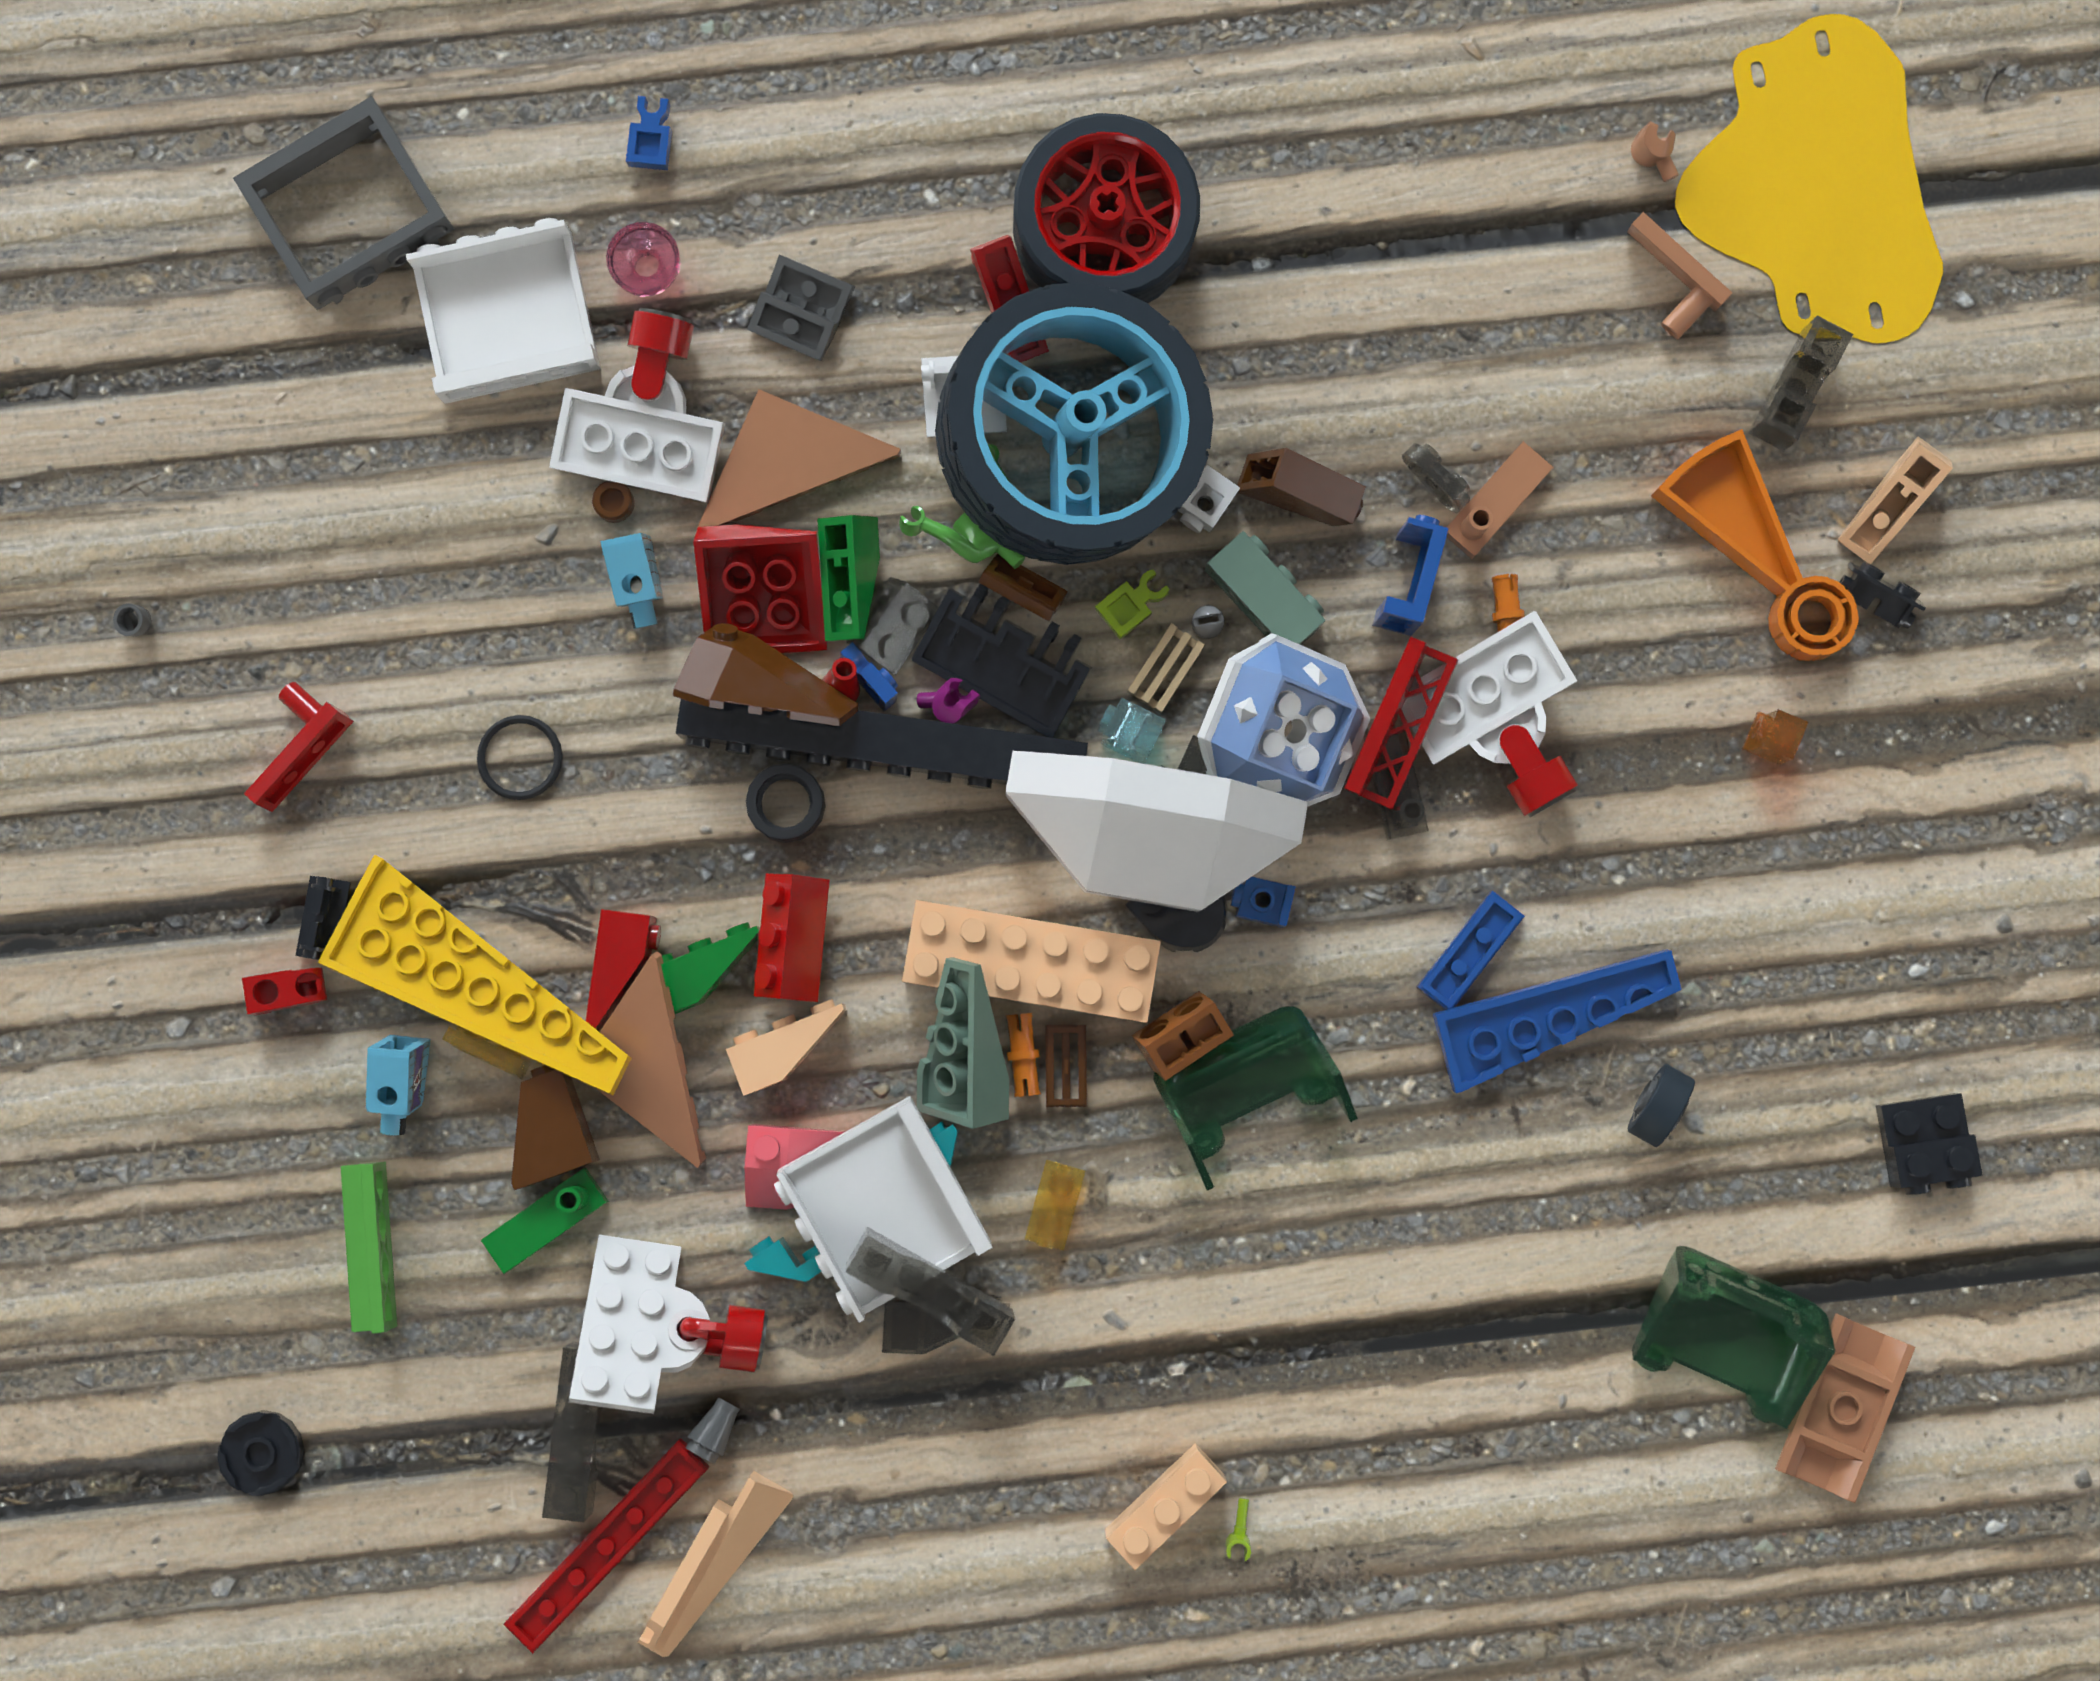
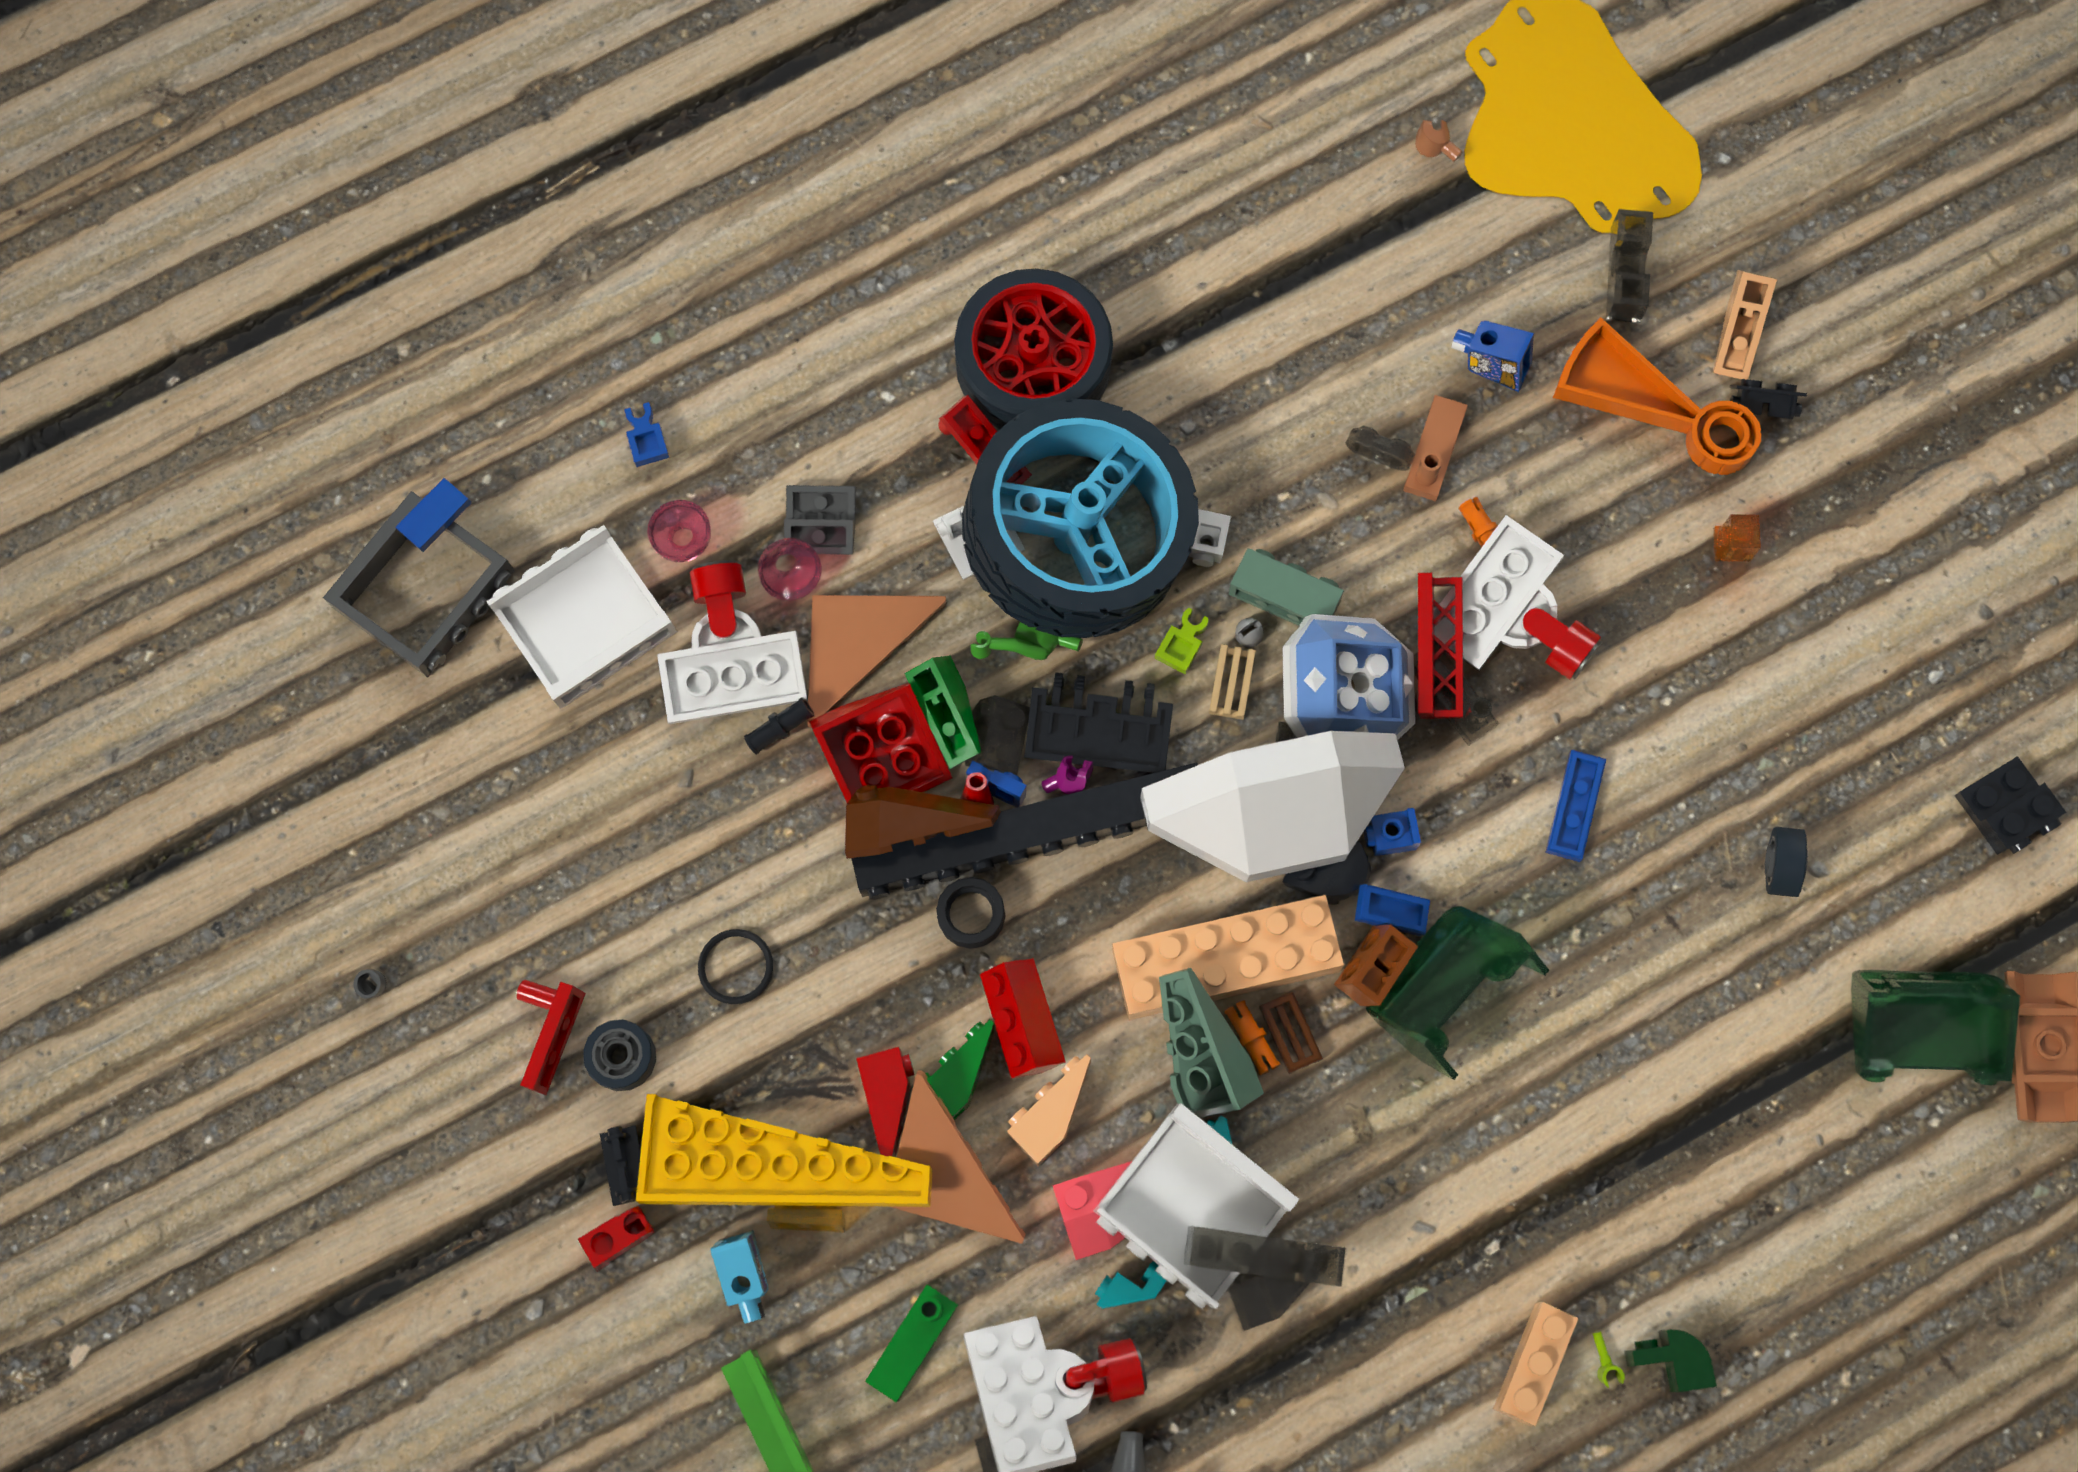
camera: 15 degrees left, 10 degrees down
reddish brown slope [511,1065,600,1190] -> none
reddish brown tile [592,481,635,523] -> none
medium azure torso [600,533,663,629] -> none
reddish brown tile [979,553,1068,622] -> none
clear yellow hinge [1024,1159,1086,1251] -> none
clear light blue brick [1098,697,1166,764] -> none
reddish brown slope [1237,448,1366,526] -> none
blue panel [1372,515,1449,636] -> none
blue wing [1433,949,1682,1093] -> none
nougat piece [1627,212,1732,339] -> none
none -> blue tile [396,478,471,552]
none -> wheel [583,1019,656,1091]
none -> black pin [744,697,815,755]
none -> clear pink piece [758,538,822,601]
none -> blue tile [1354,884,1430,936]
none -> blue torso [1452,321,1534,392]
none -> dark green brick [1624,1329,1717,1392]

